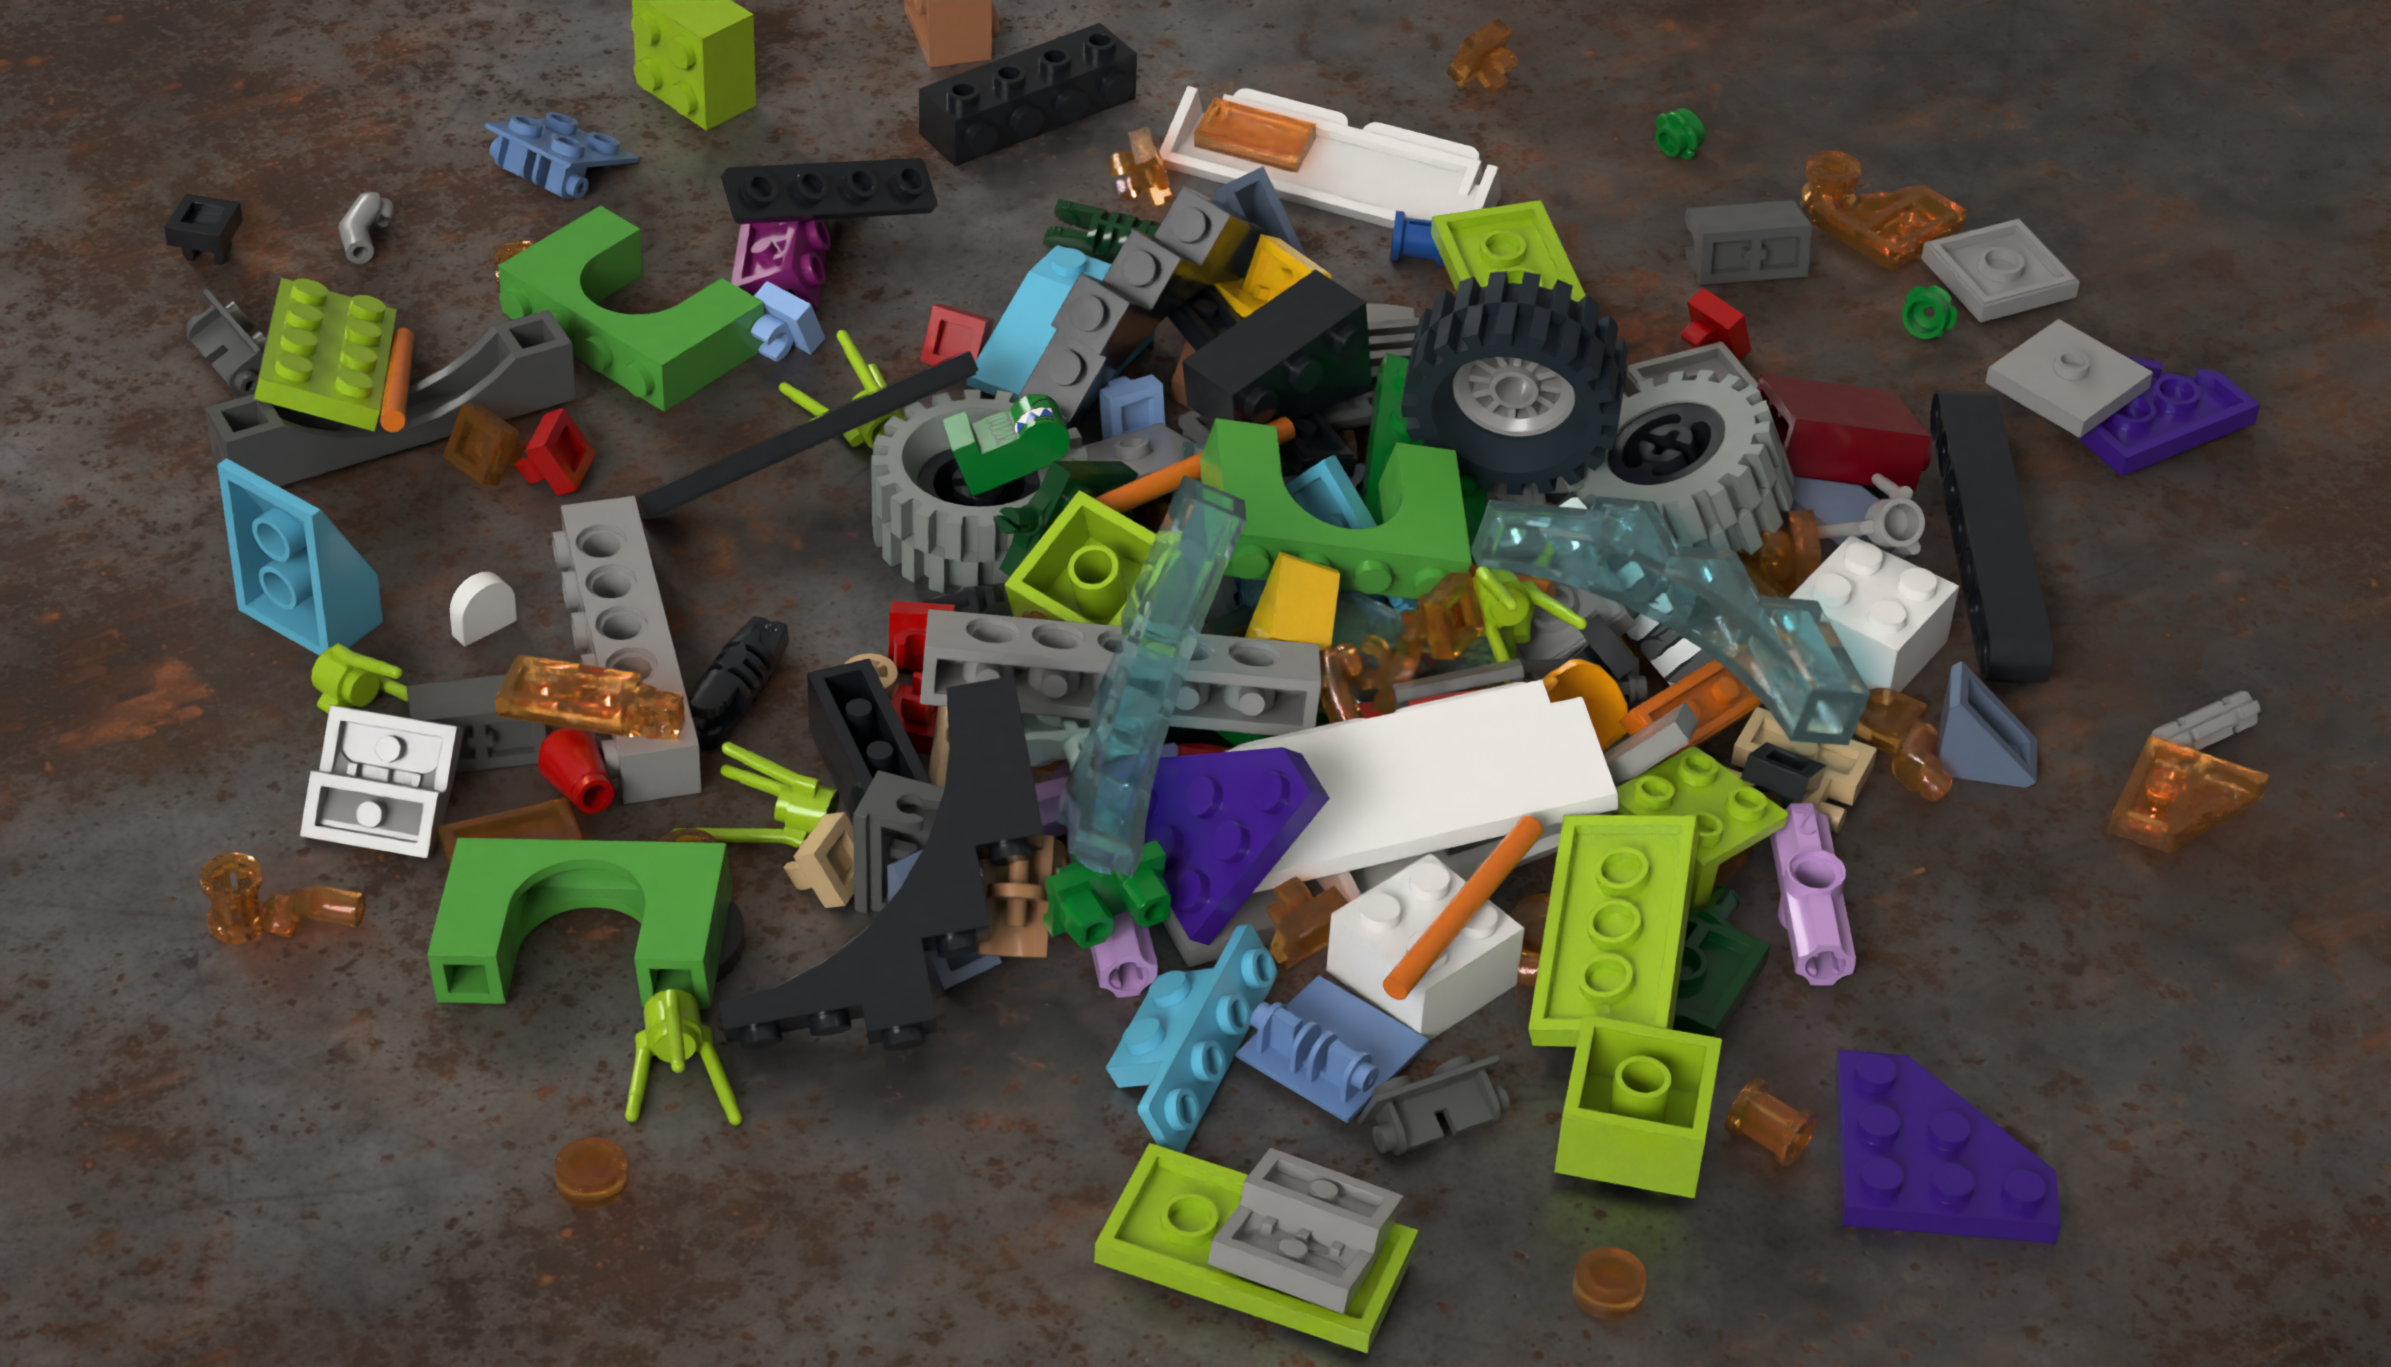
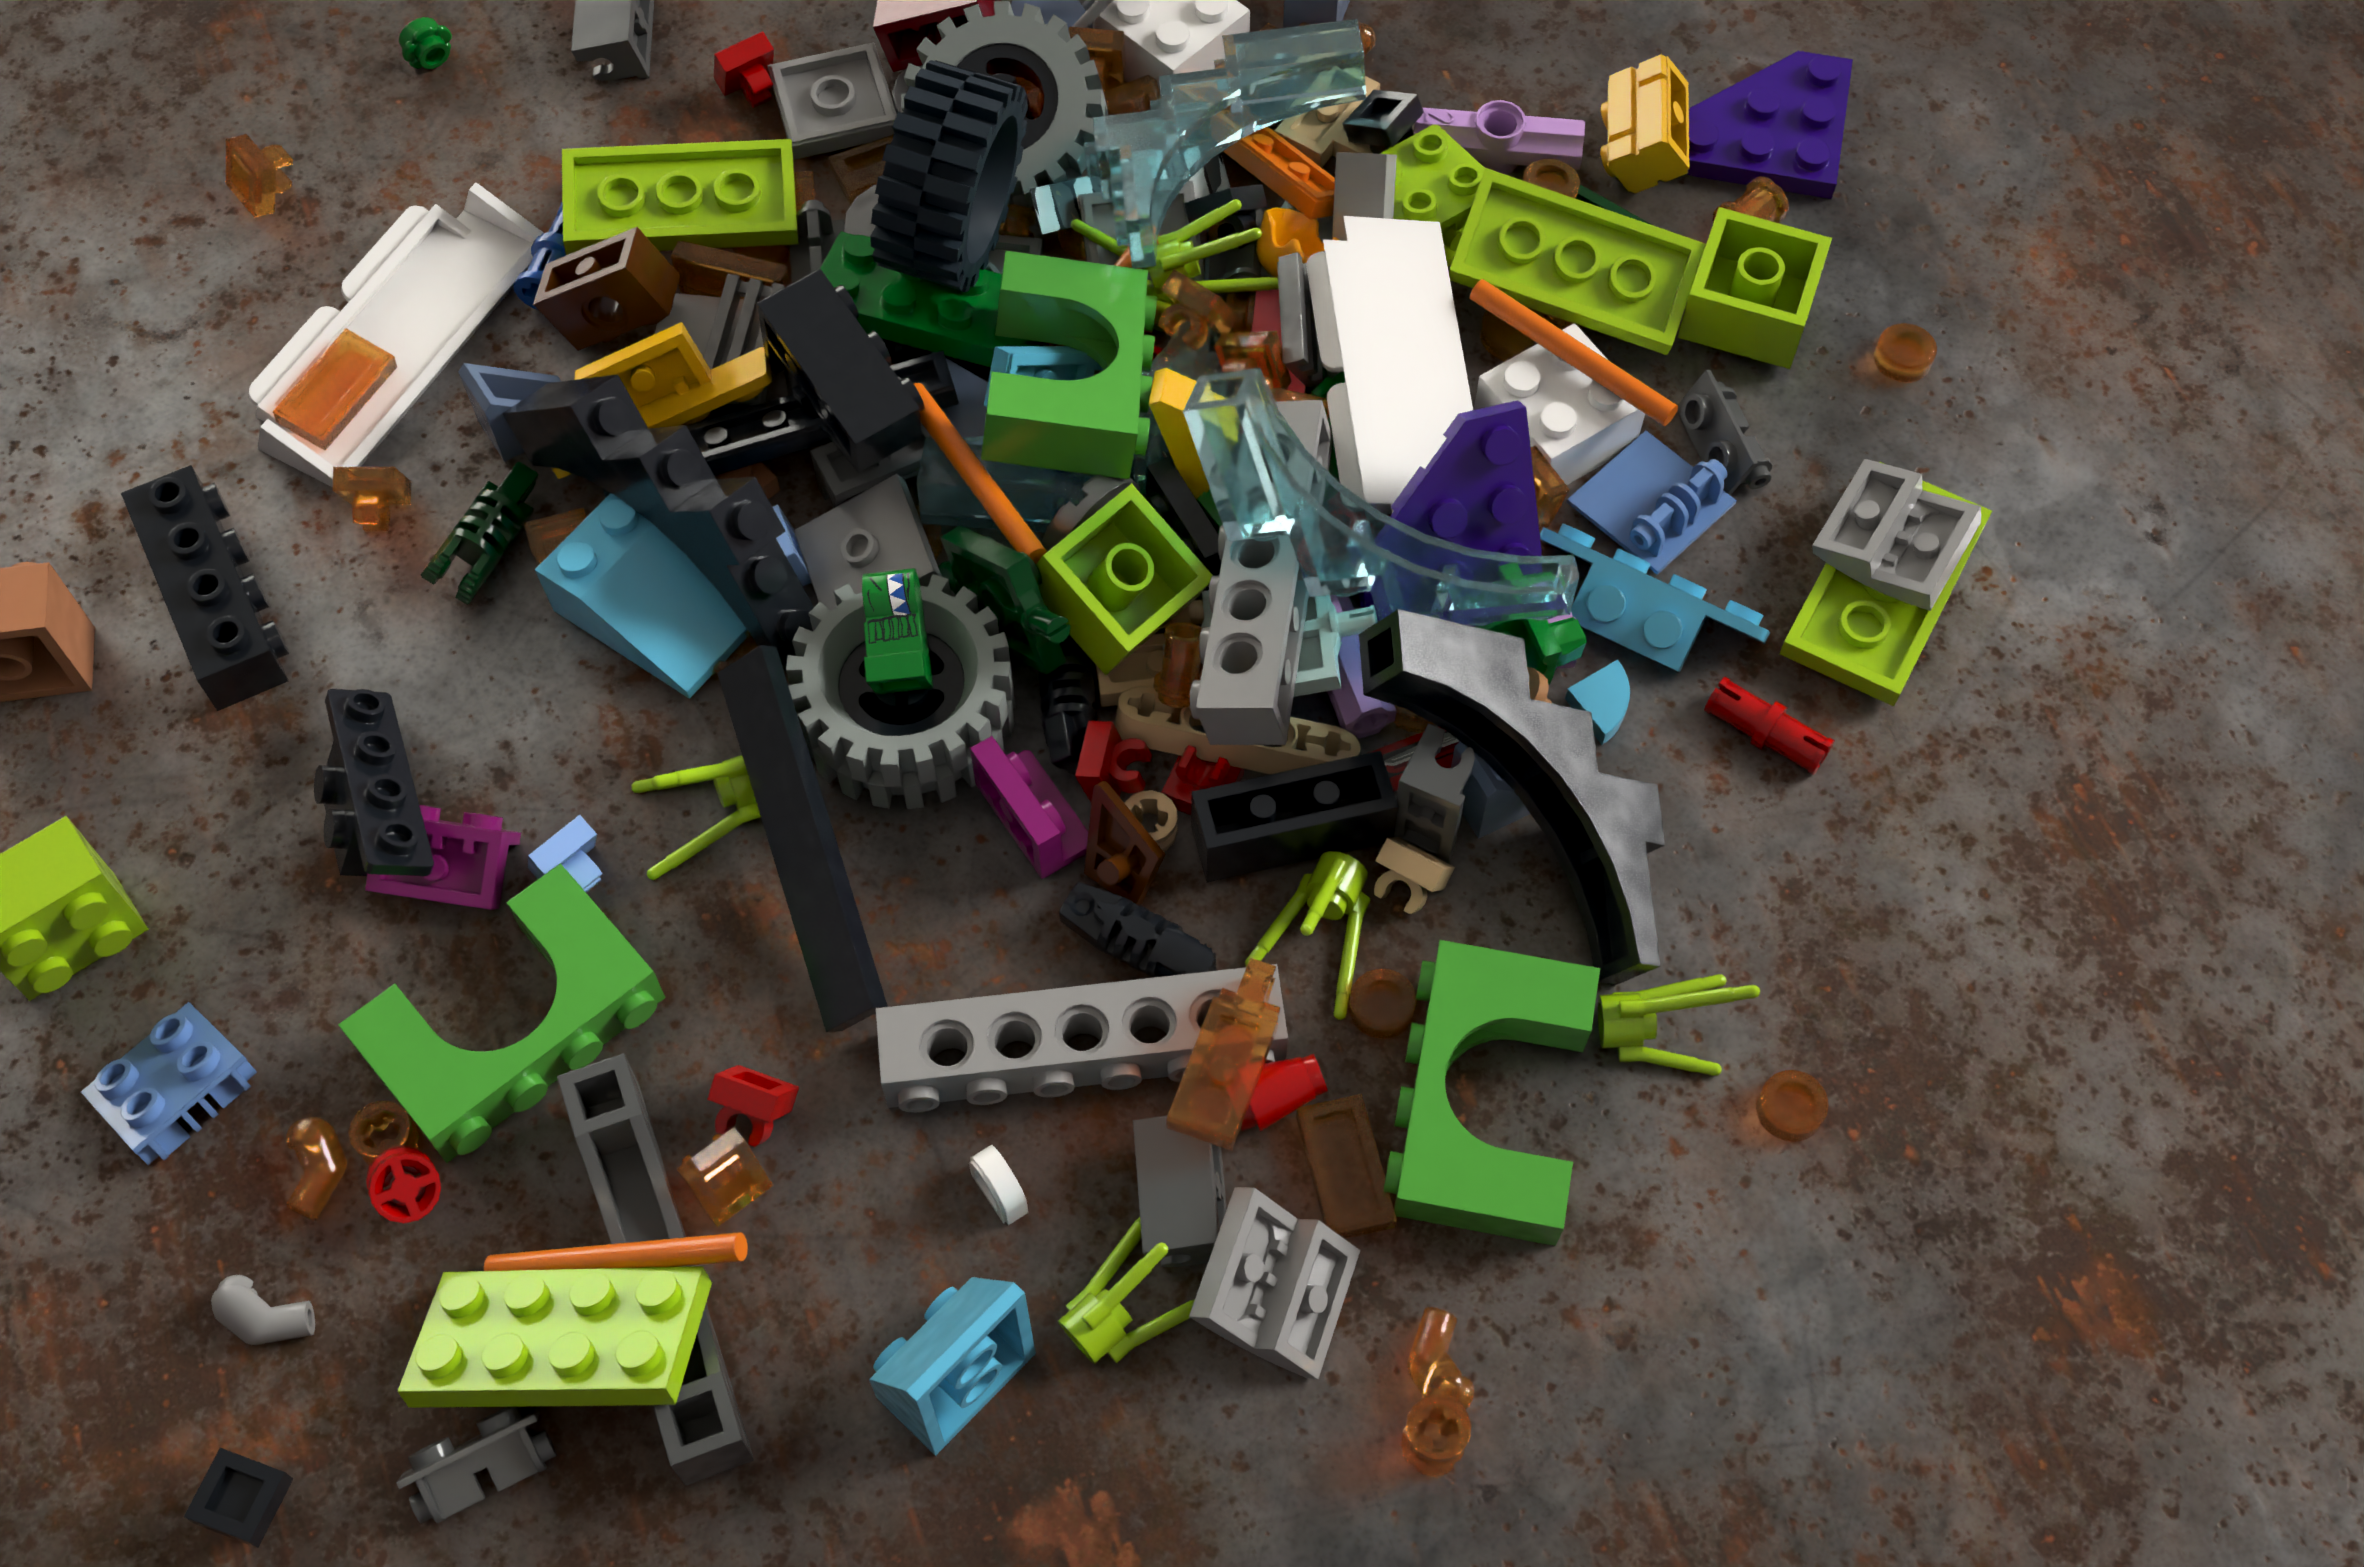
camera: 80 degrees left, 20 degrees up
red tile [920,304,994,365] -> none
none -> clear orange arm [286,1117,347,1221]
none -> red wheel [366,1145,441,1223]
none -> reddish brown brick [533,227,680,351]
none -> magenta bracket [970,736,1088,879]
none -> reddish brown piece [1084,781,1166,906]
none -> clear orange tile [1522,159,1580,199]
none -> medium azure tile [1565,659,1630,745]
none -> yellow brick [1600,54,1689,194]
none -> red pin [1704,676,1835,775]

